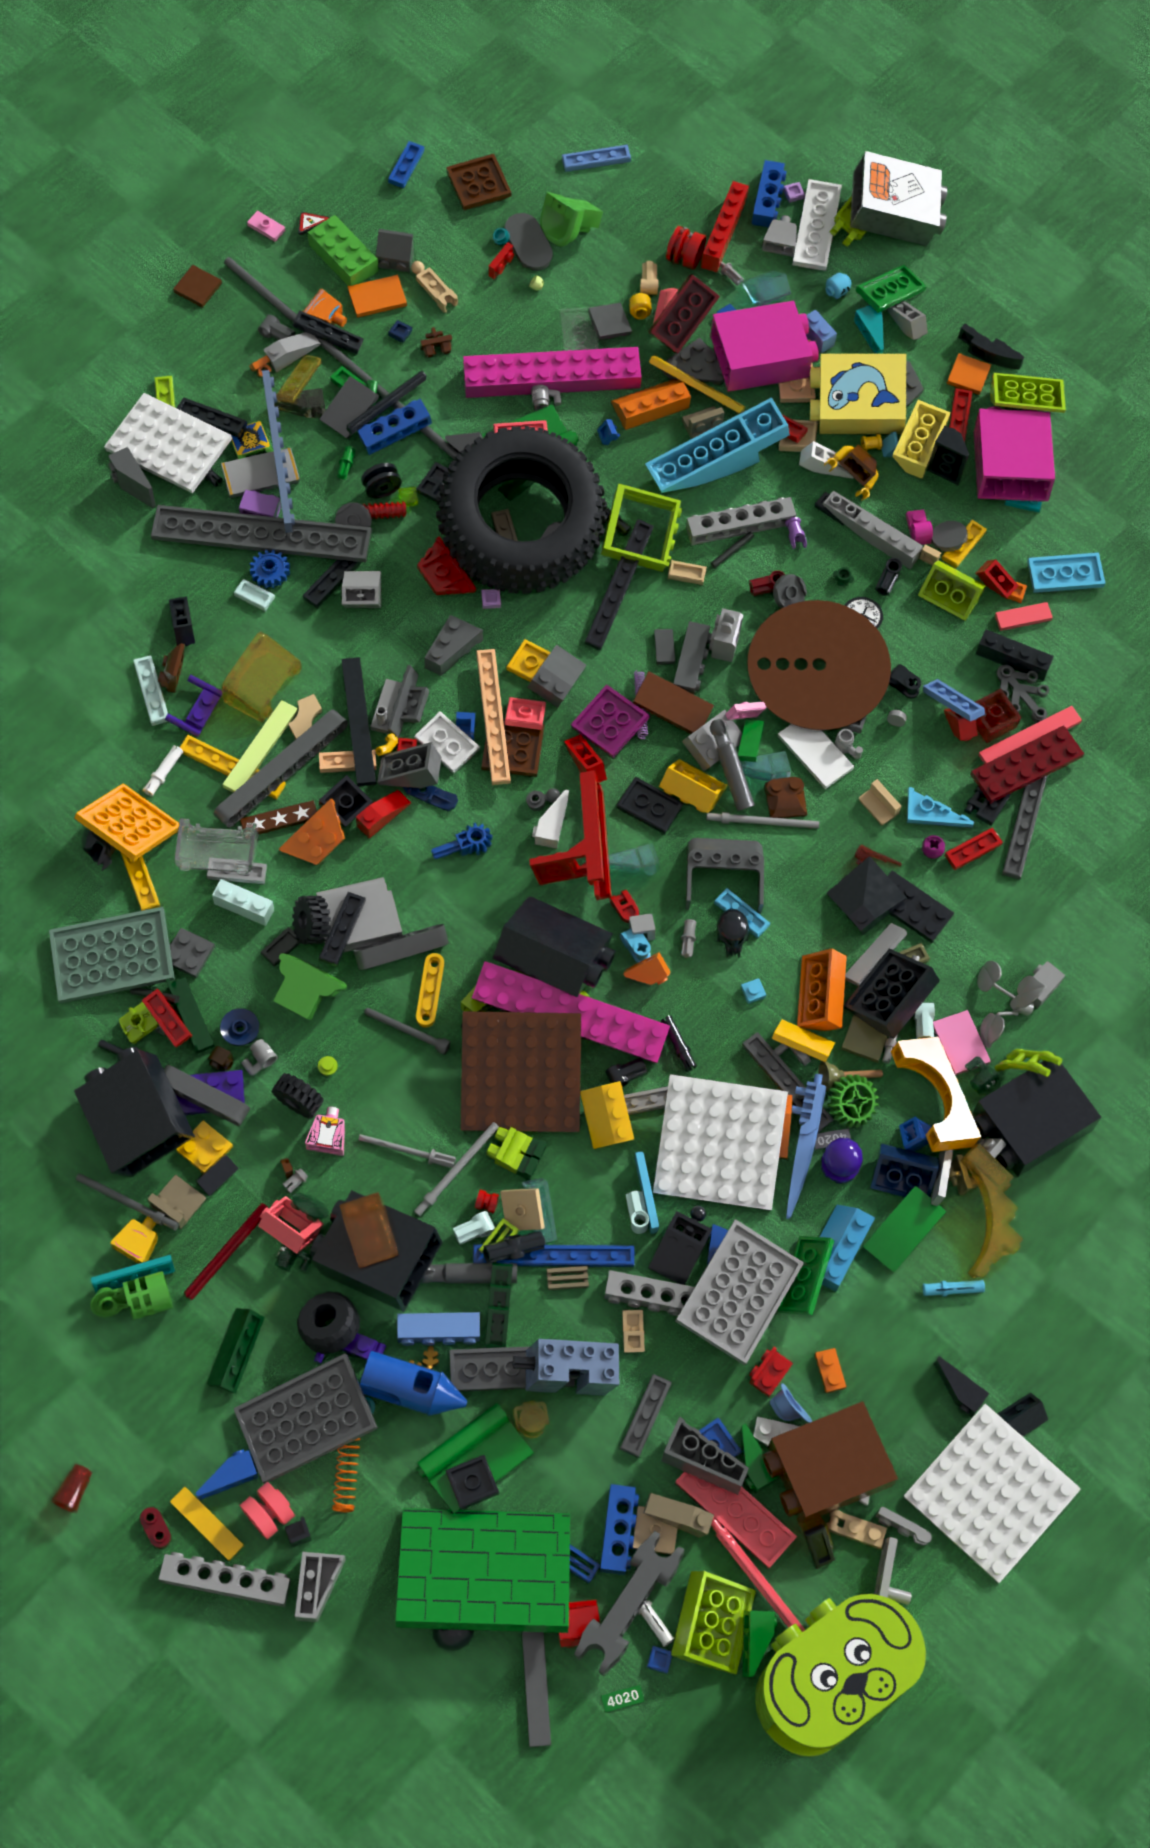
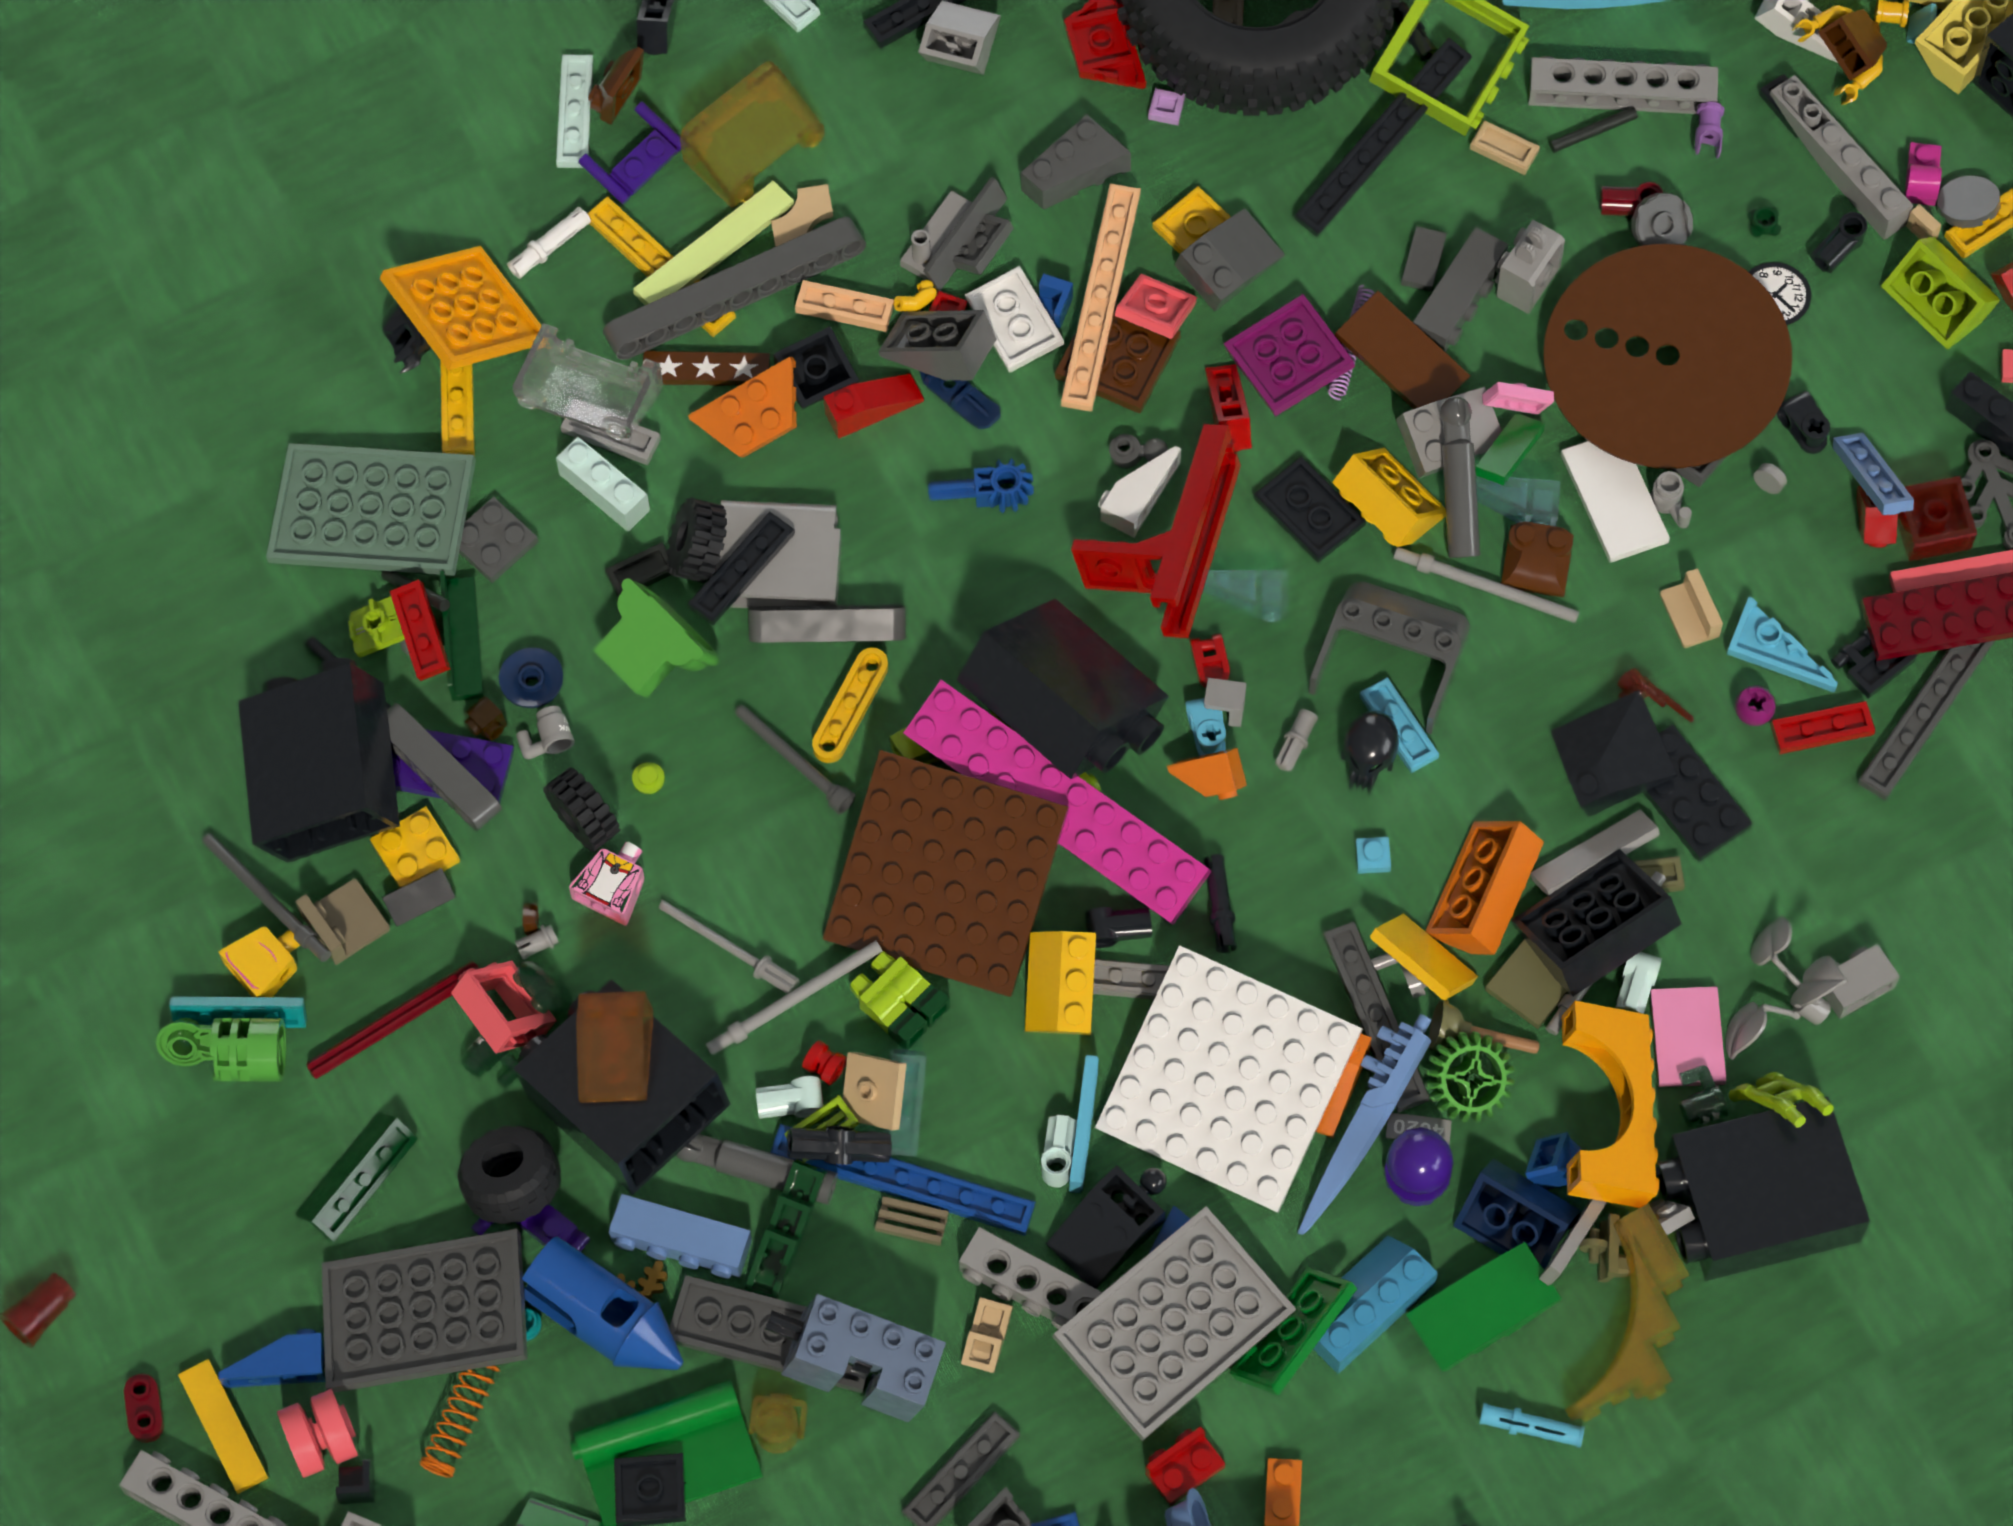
camera: 25 degrees right, 0 degrees up
black tile [342,657,376,787] -> none

